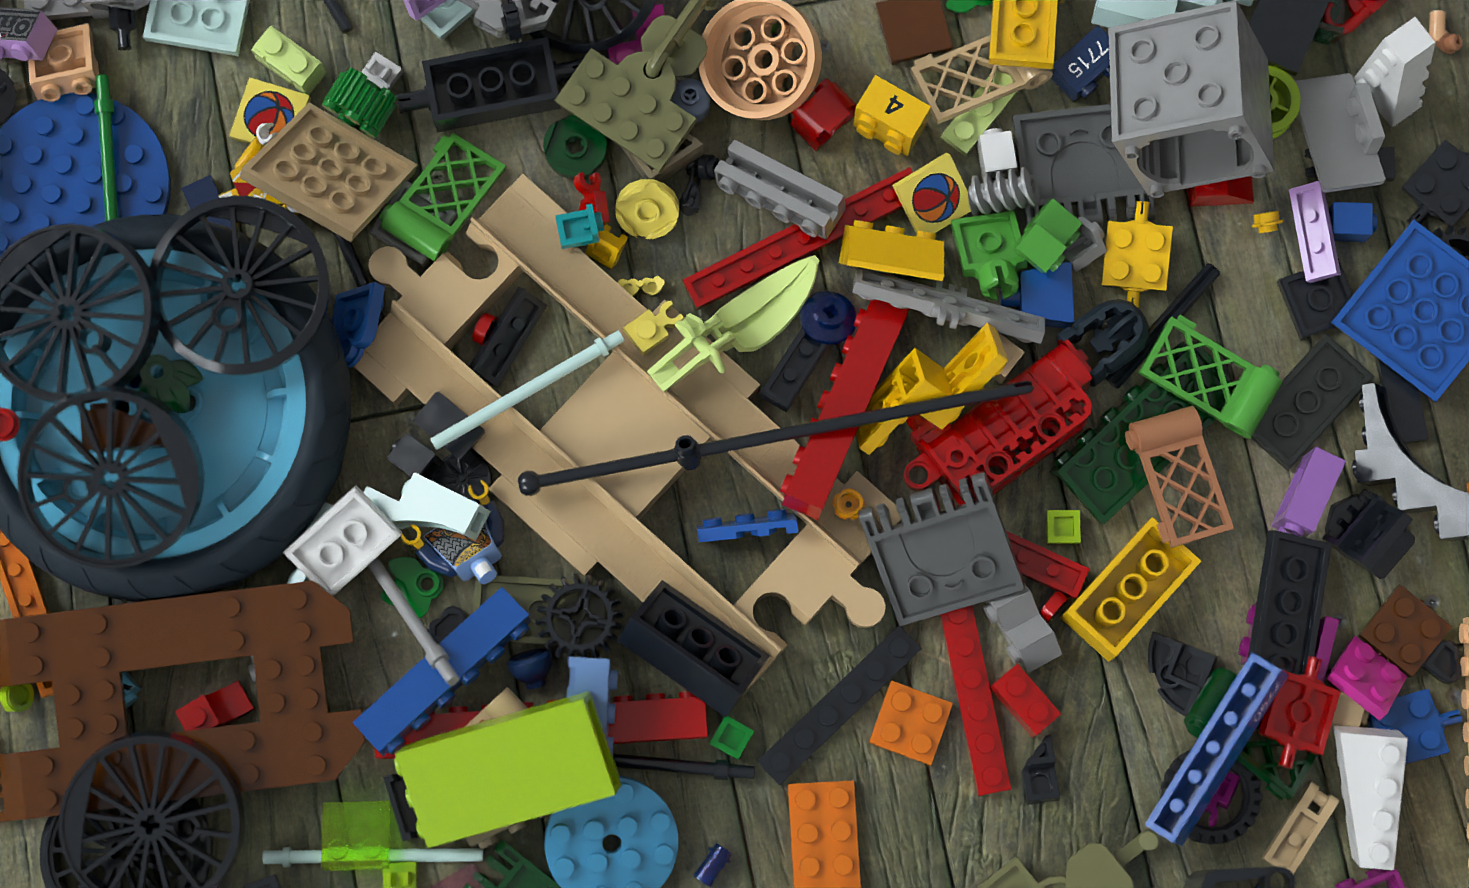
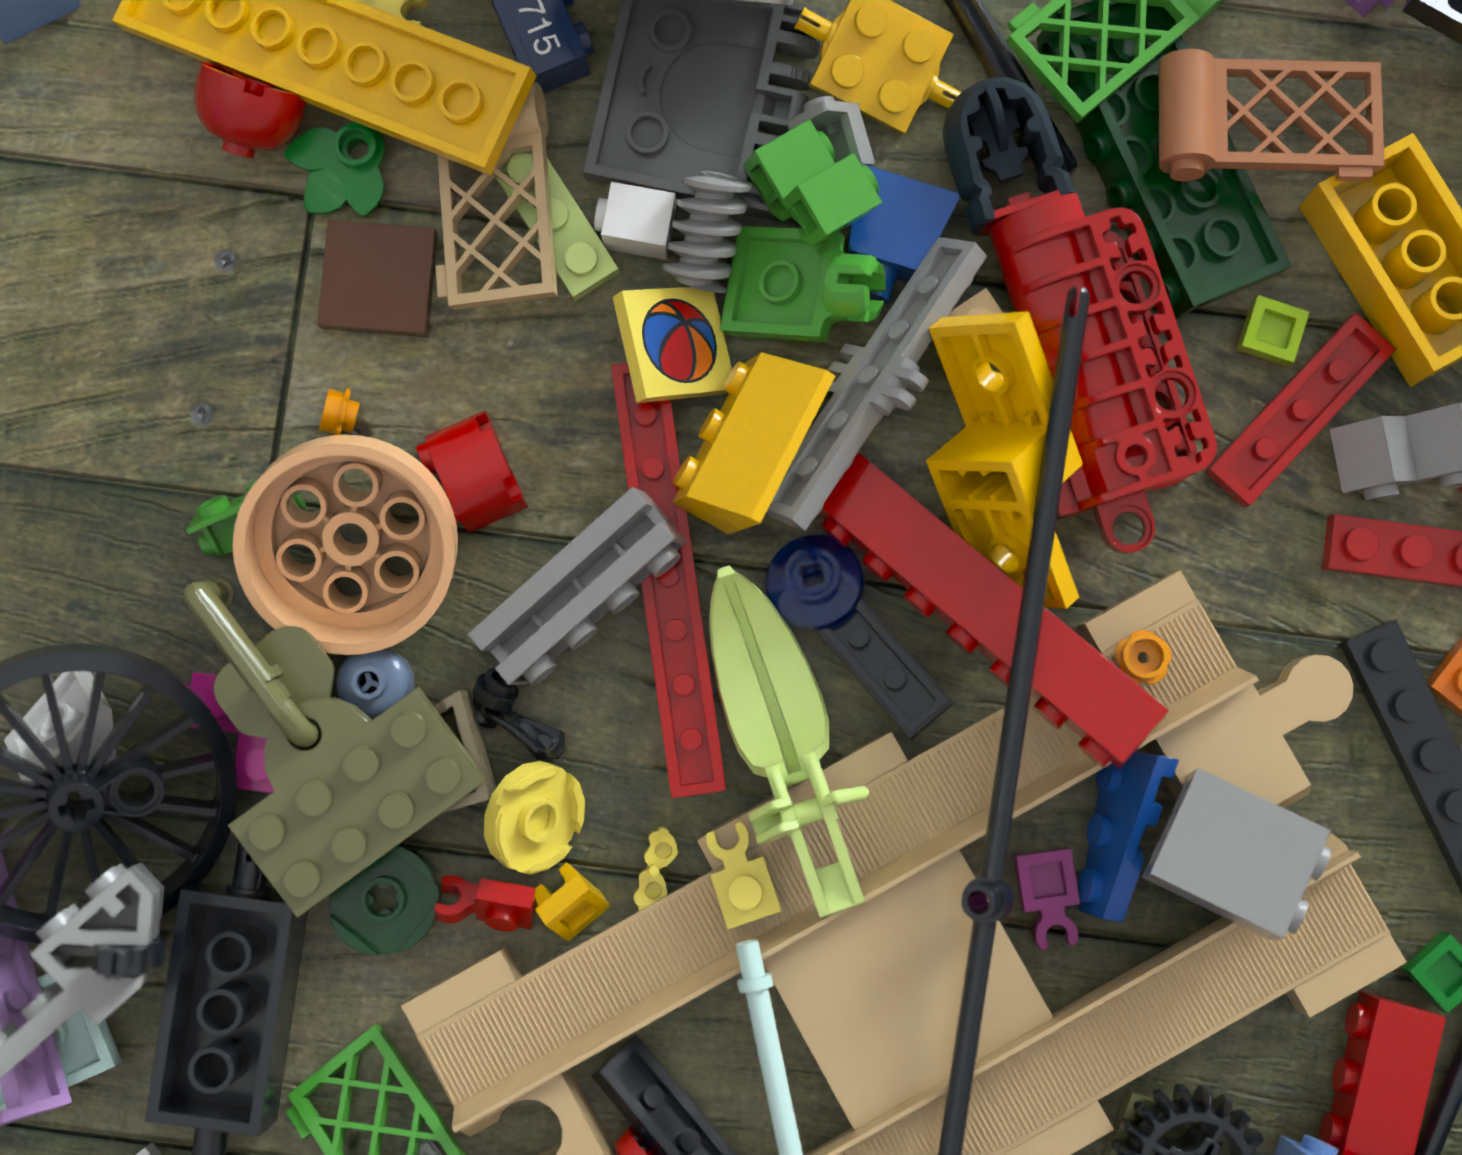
camera: 70 degrees left, 5 degrees up
teal bracket [555,203,604,249] -> none
black slope [618,580,770,717] -> none
yellow brick [853,75,931,156] -> none
dark grey hinge [859,472,1025,626] -> none
red tile [1039,591,1069,623] -> none
none -> light orange plate [319,388,360,435]
none -> magenta plate [1013,847,1080,950]
none -> light grey brick [1142,768,1331,940]

